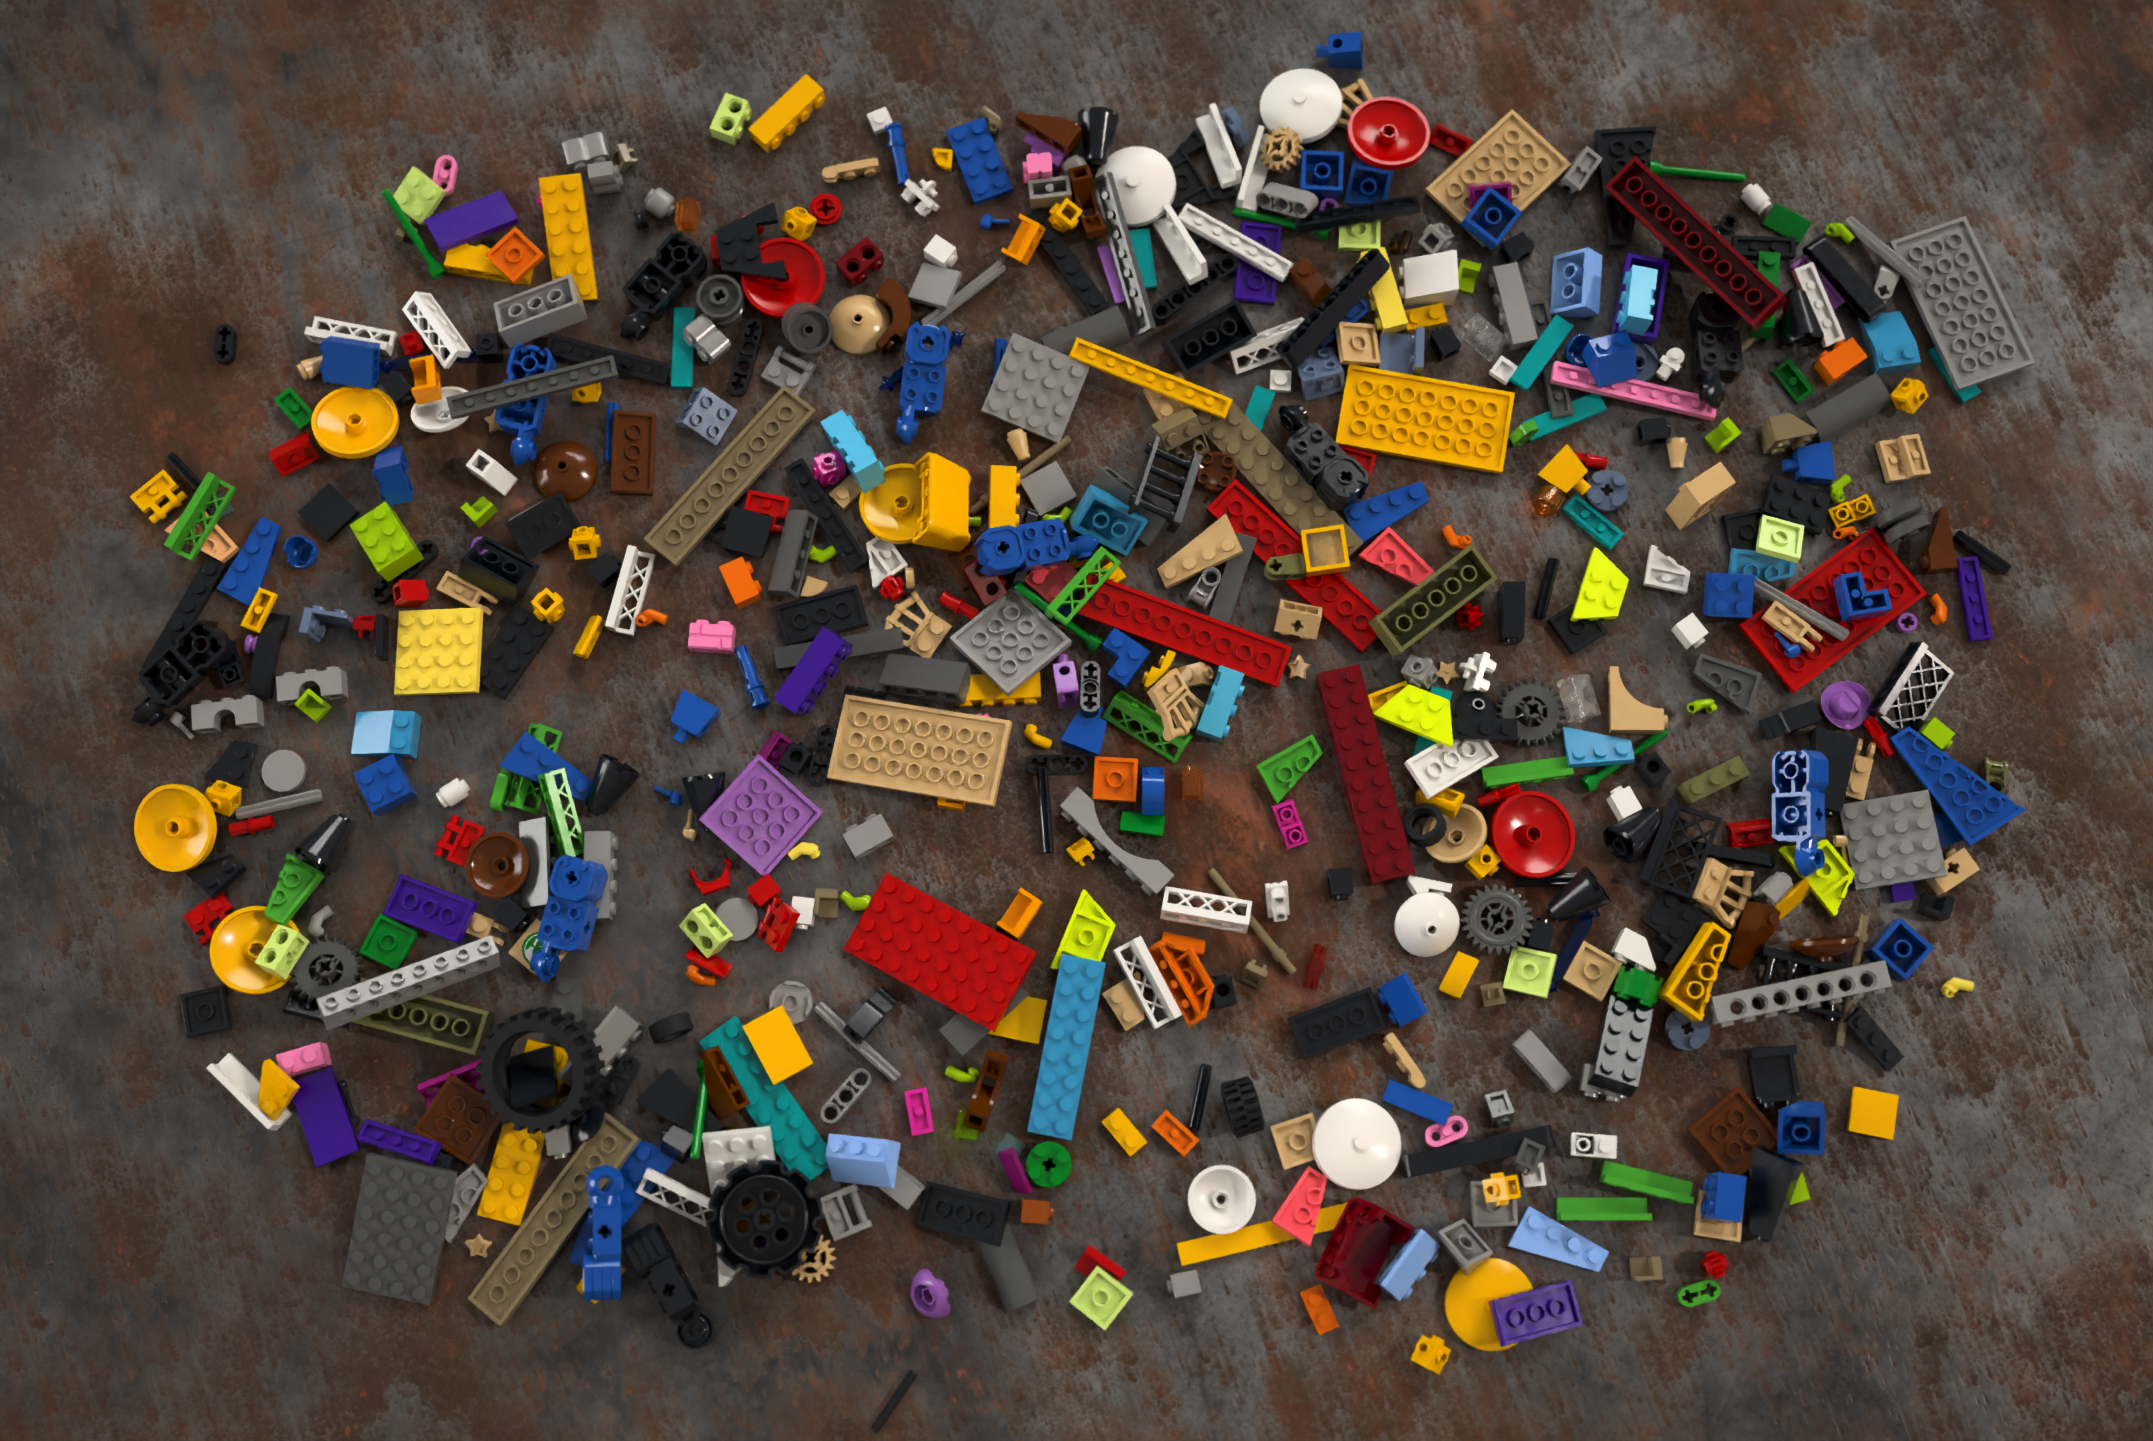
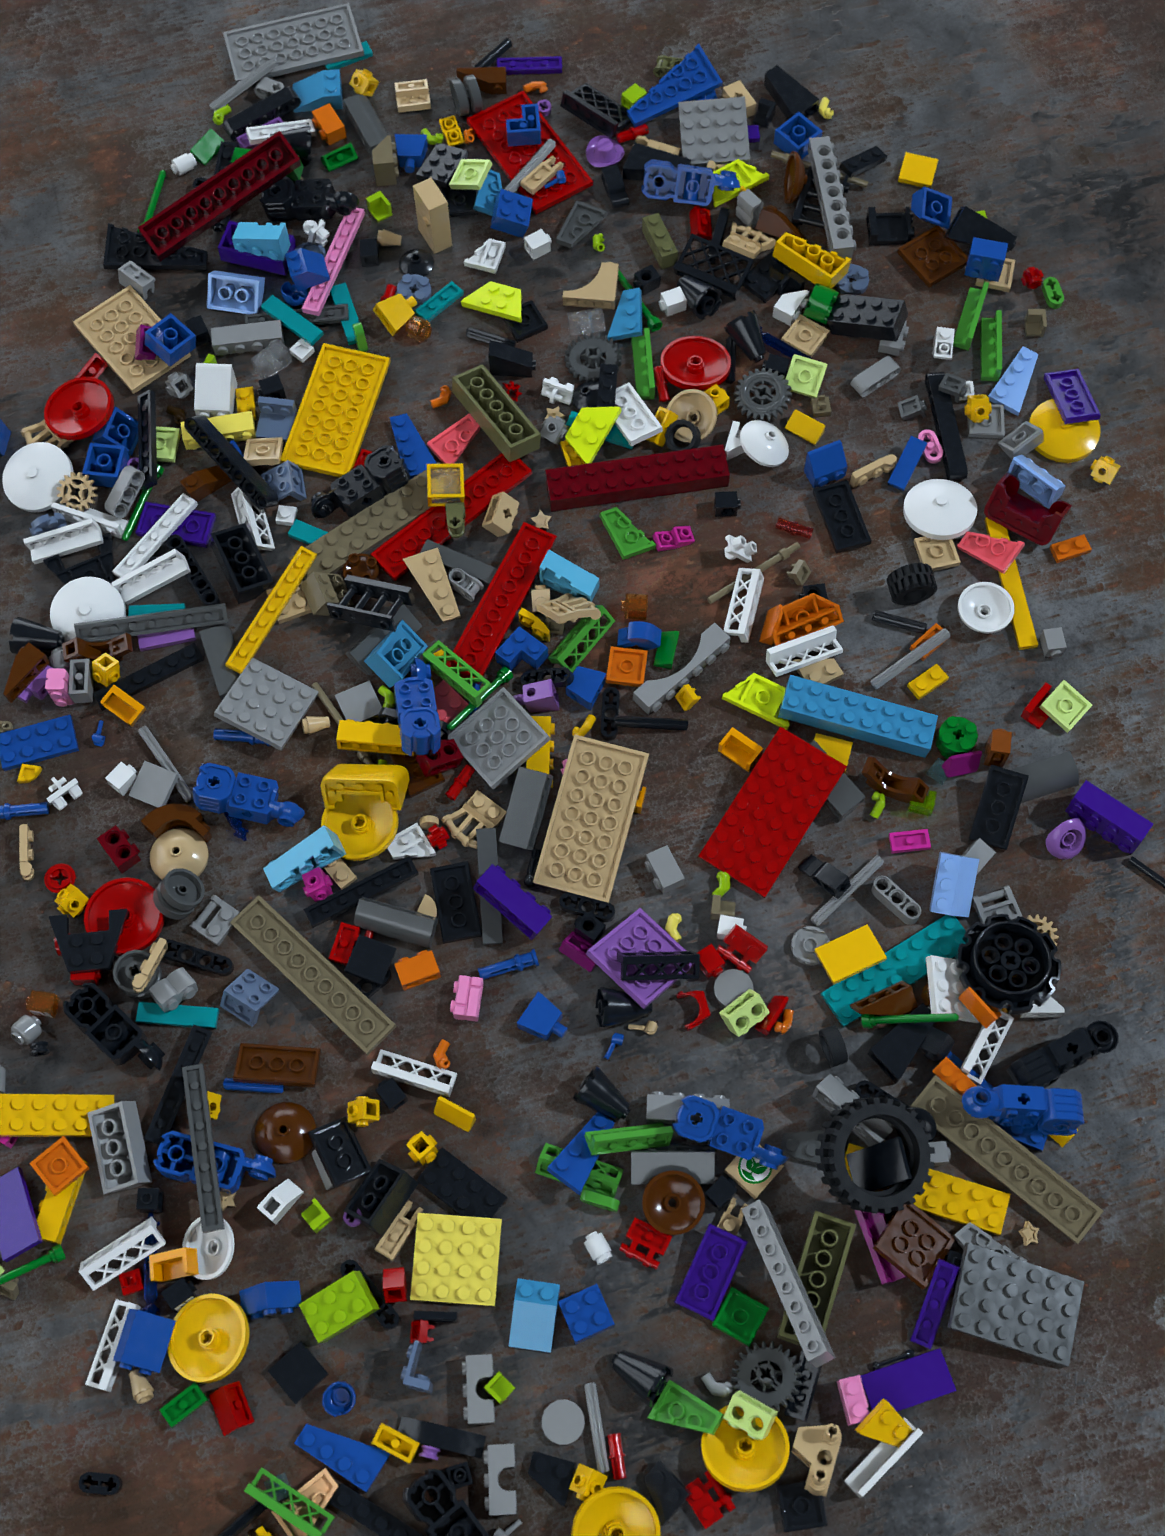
camera: 85 degrees left, 10 degrees down
lime arm [808,545,838,563] -> none
none -> tan hinge [132,937,168,993]
none -> black dish [400,249,434,276]
none -> black fence [617,951,700,981]
none -> black slope [764,65,819,120]
none -> tan piece [791,1423,842,1497]
none -> light grey axle [870,628,950,689]
none -> orange plate [932,1057,977,1096]
none -> orange panel [958,987,1002,1028]
none -> dark purple brick [1065,780,1153,855]

